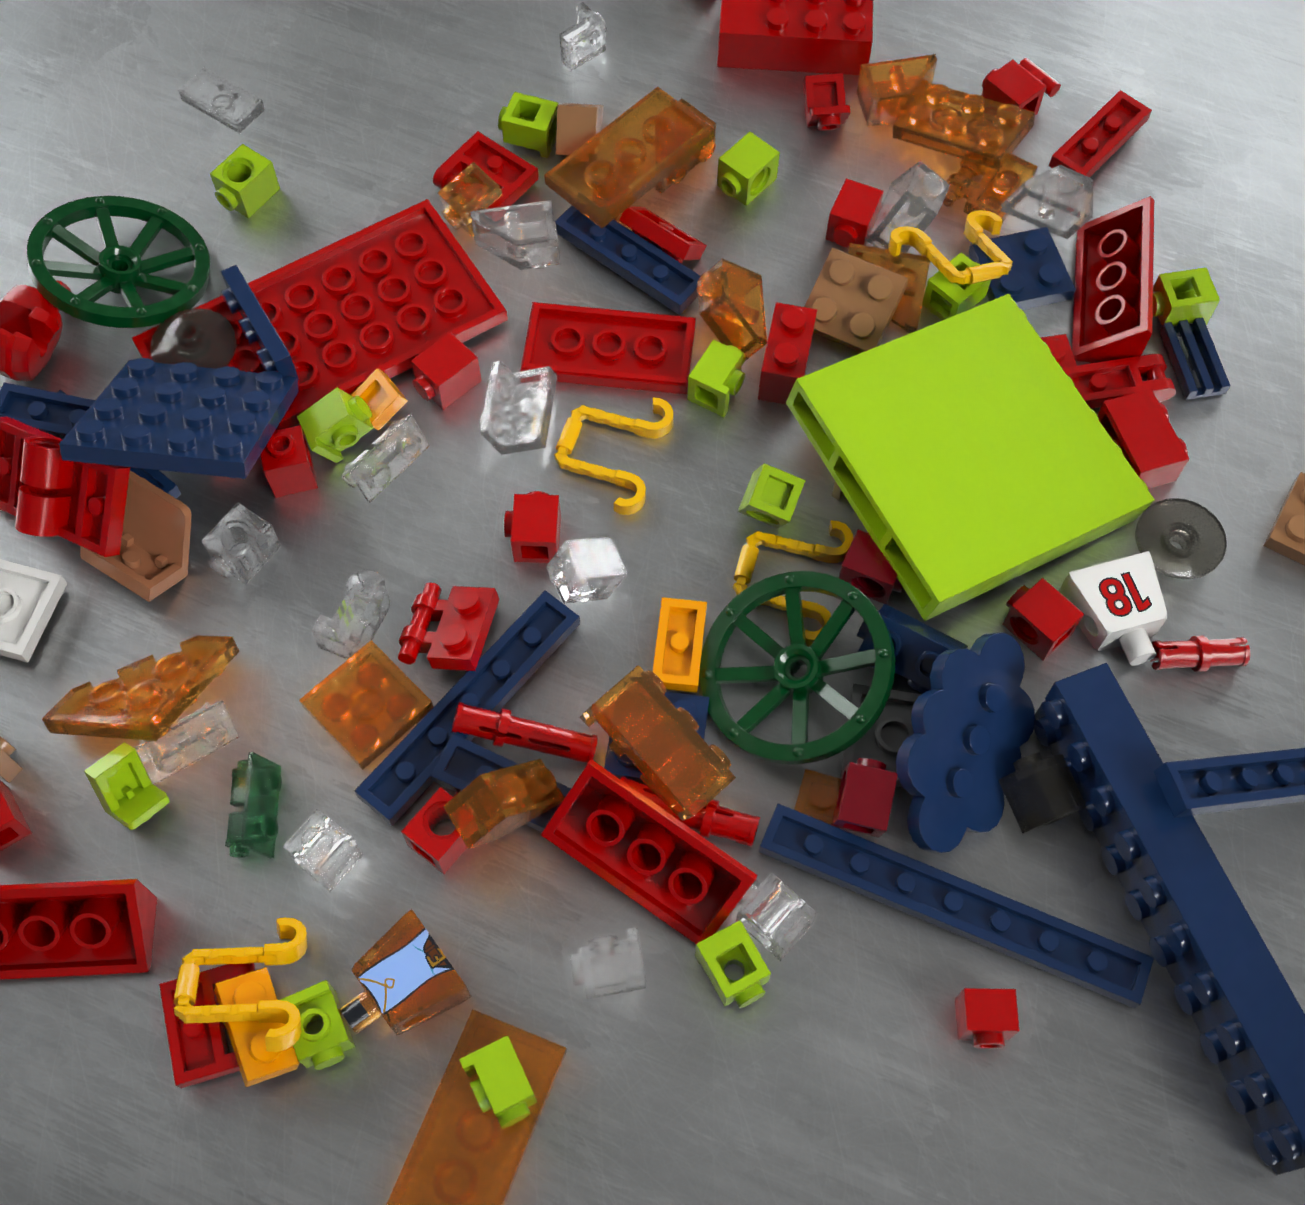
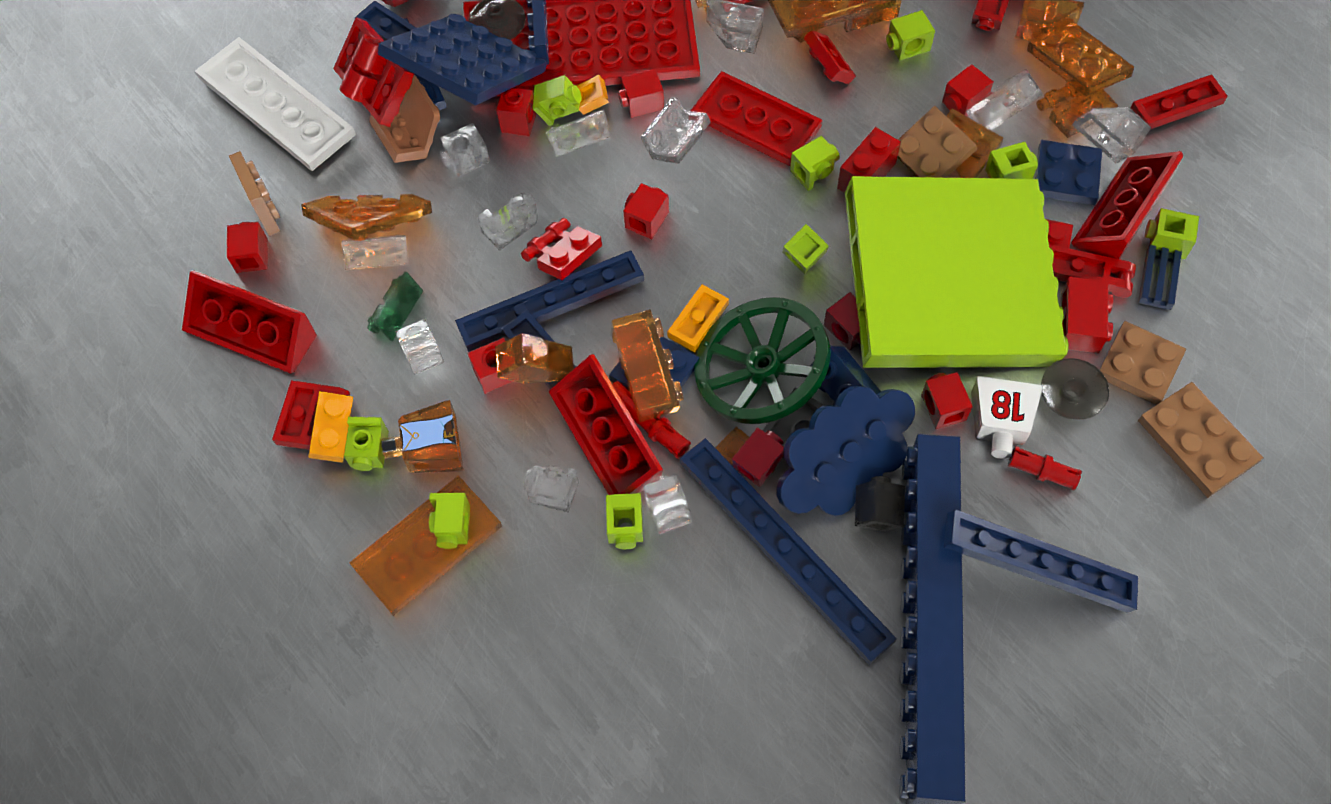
camera: 30 degrees right, 0 degrees up
lime bracket [84,742,170,830] -> none
yellow piece [174,917,307,1052] -> none
clear orange plate [299,640,434,770] -> none
red pin [451,702,598,764] -> none
clear brick [546,537,628,604] -> none
dark blue plate [554,198,706,315] -> none
yellow piece [554,397,674,515] -> none
clear orange slope [697,258,767,360] -> none
yellow piece [733,520,854,647] -> none
yellow piece [888,210,1013,285] -> none
red plate [955,988,1020,1049] -> none
red brick [978,57,1061,132] -> none
none -> medium nougat plate [1096,320,1186,405]

